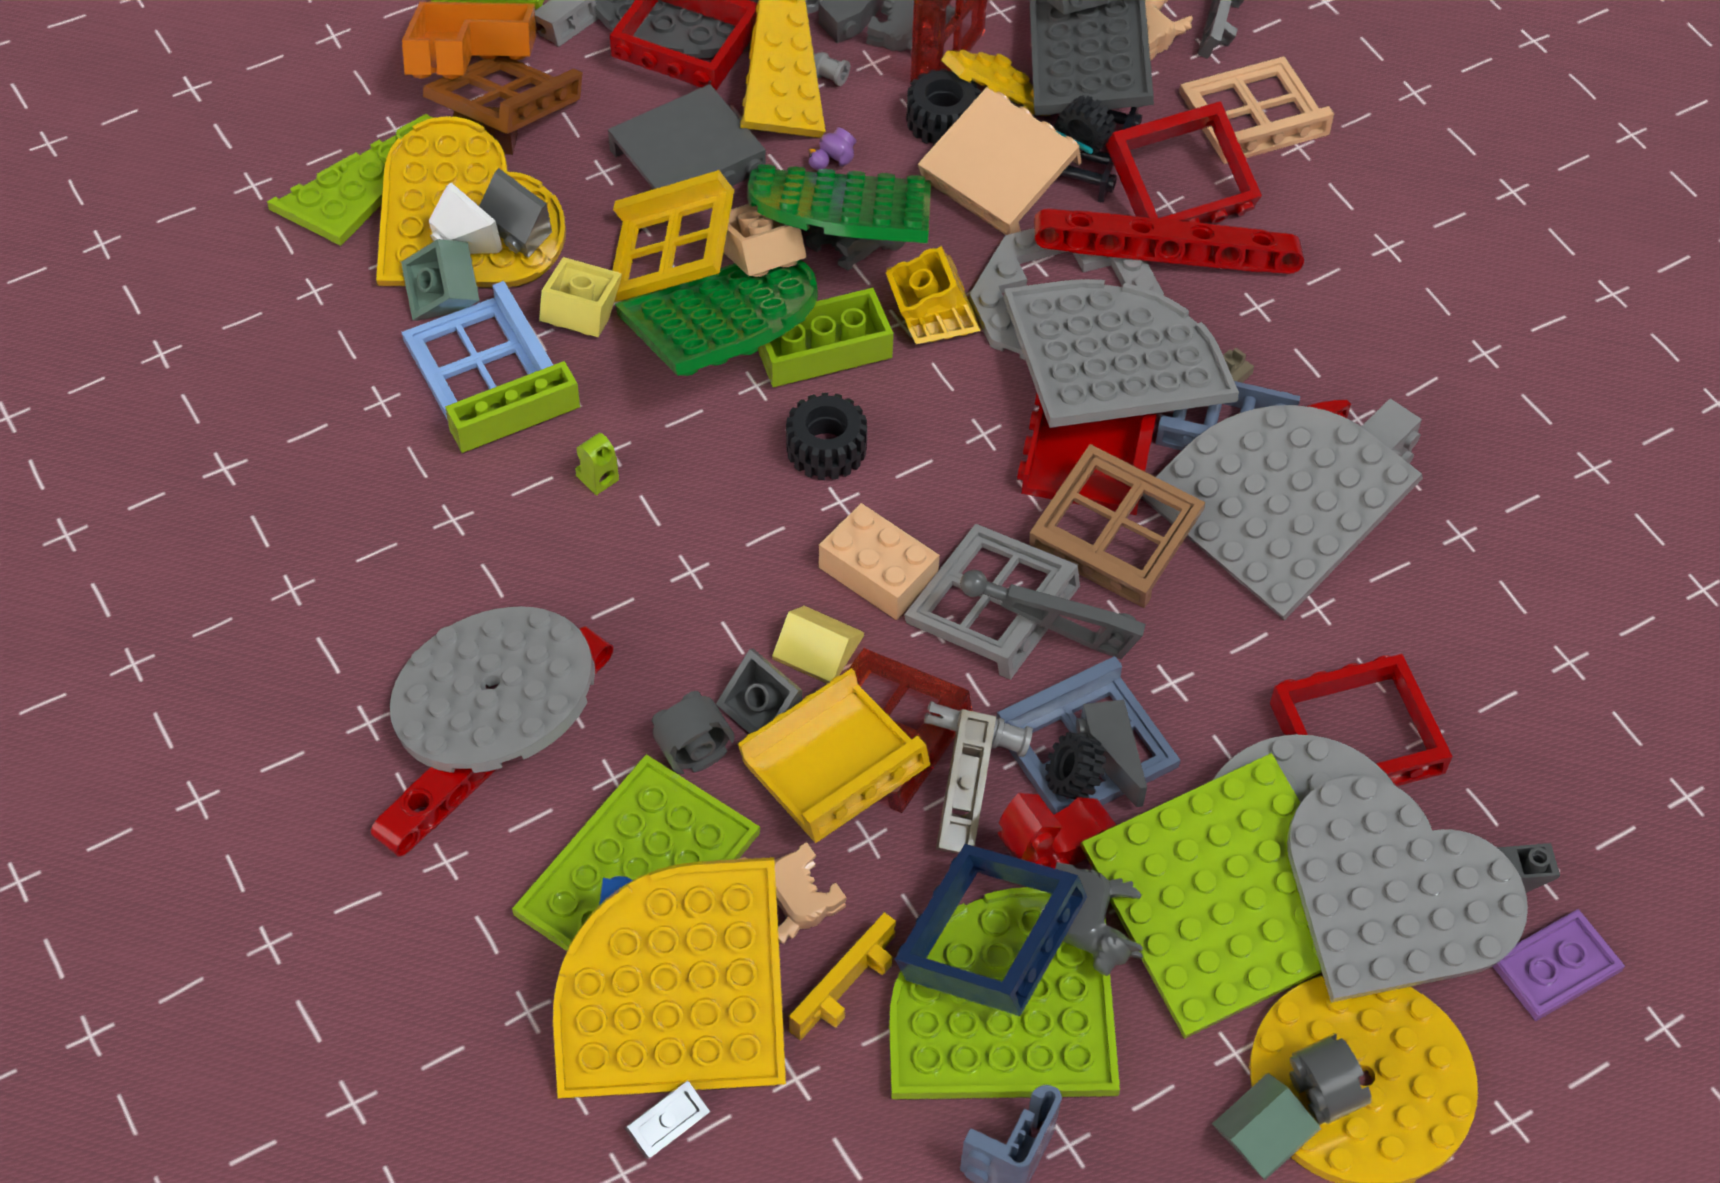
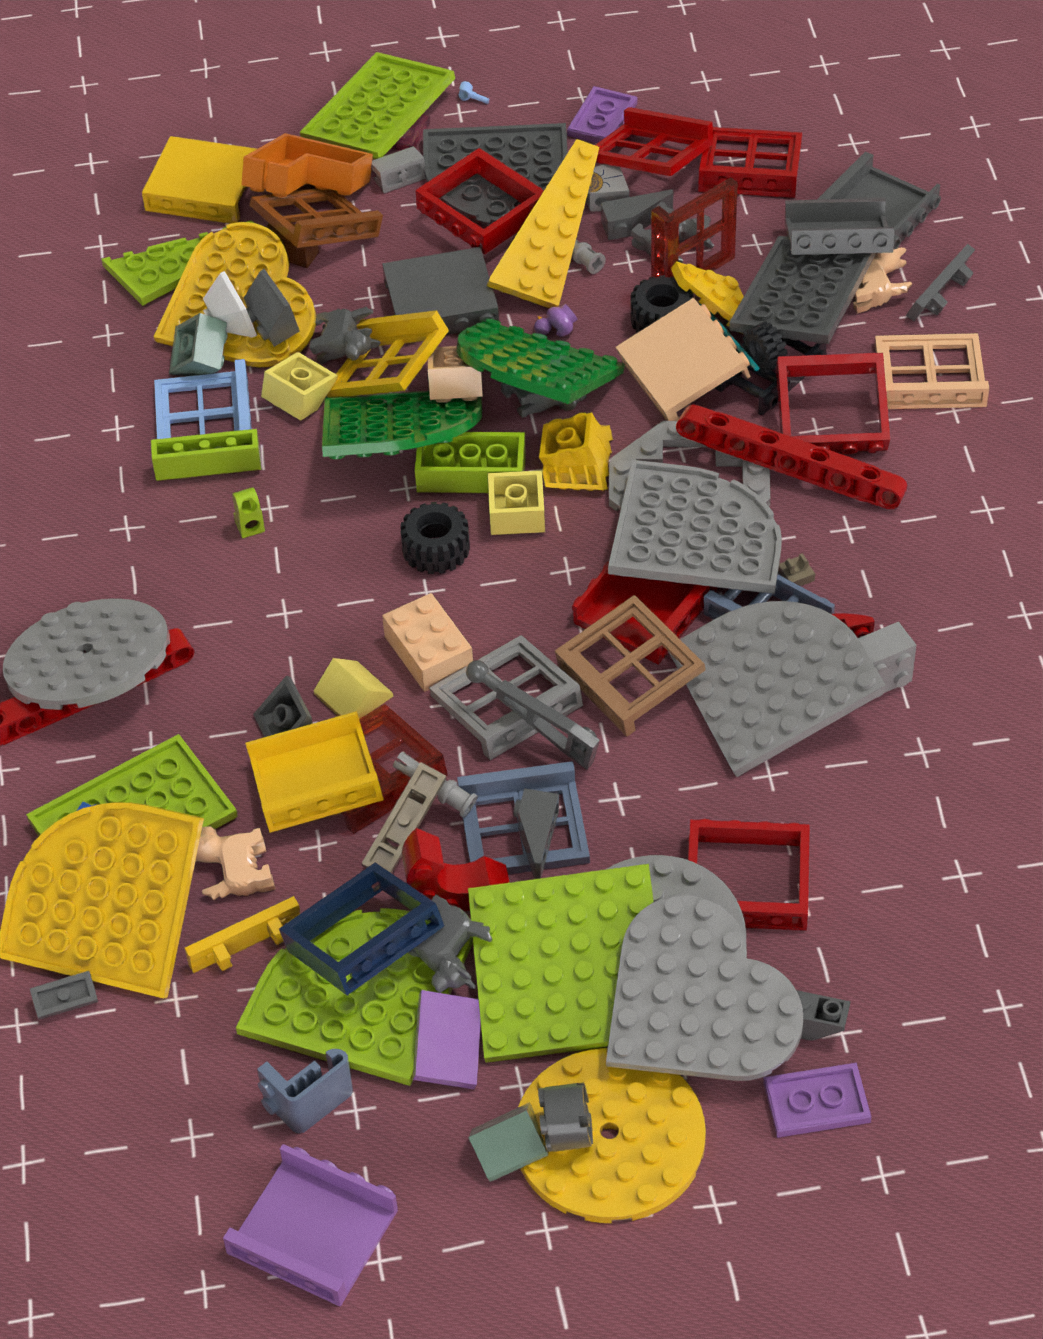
camera: 25 degrees right, 5 degrees down
dark grey brick [651,691,735,774] -> none
black tyre [1045,732,1106,800] -> none
none -> yellow panel [142,136,256,224]
none -> dark grey animal [309,307,381,364]
none -> medium lavender tile [413,990,481,1089]
none -> light yellow brick [488,470,545,535]

